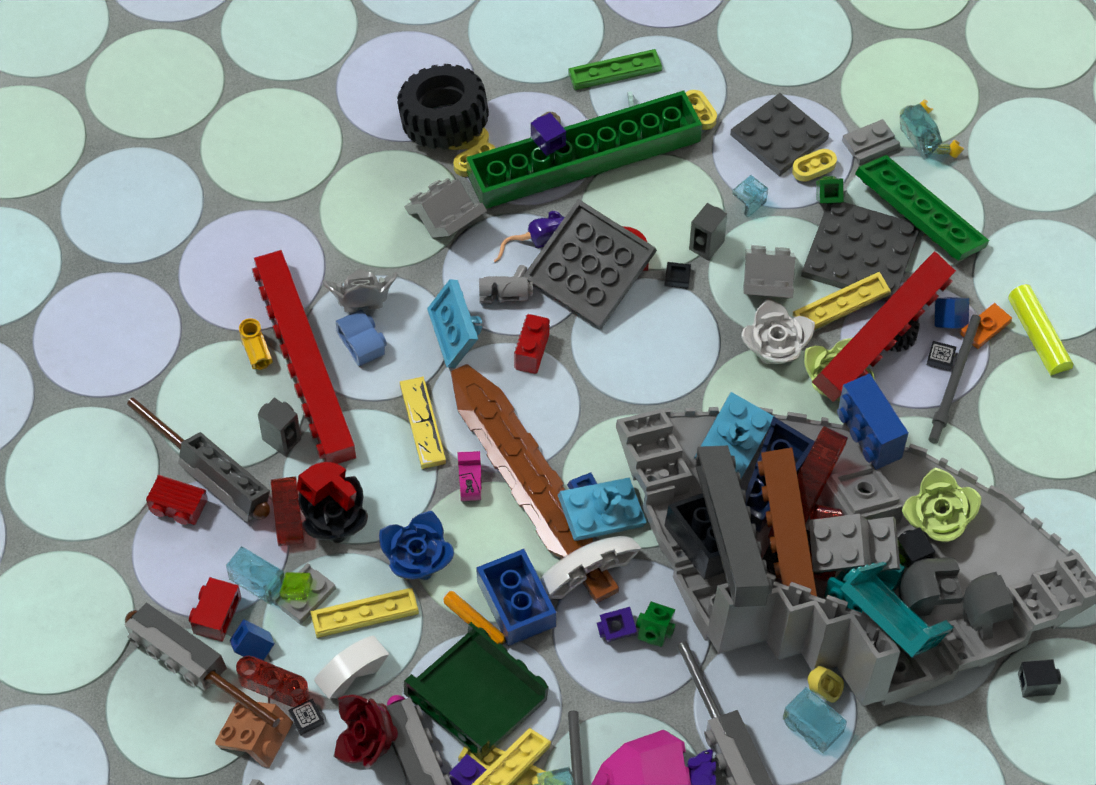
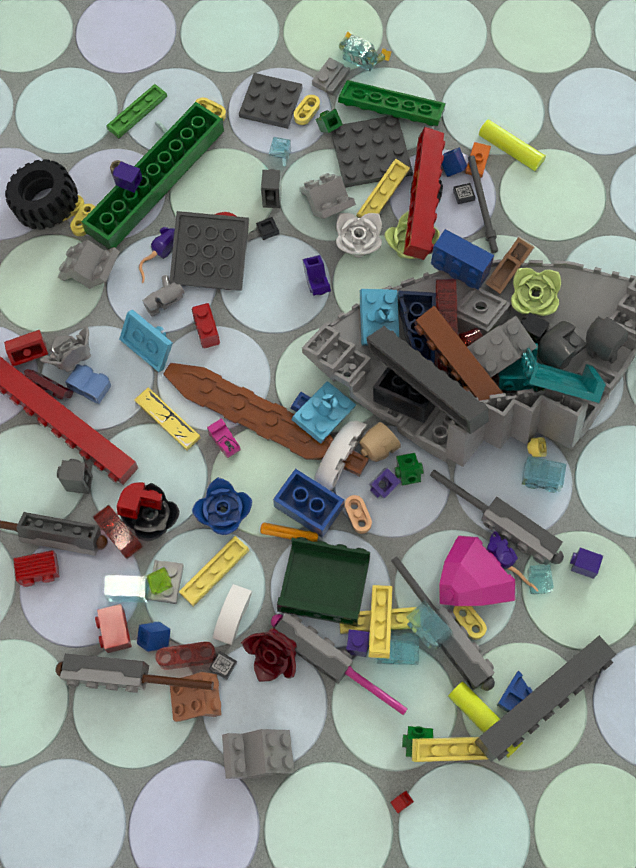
camera: 30 degrees left, 10 degrees up
yellow piece [239,318,273,370] -> none
none -> red brick [4,329,48,367]
none -> dark red hinge [24,369,74,400]
none -> dark purple brick [302,255,331,296]
none -> light nougat plate [345,495,372,534]
none -> tan helmet [359,422,401,462]
none -> medium nougat slope [485,237,535,294]

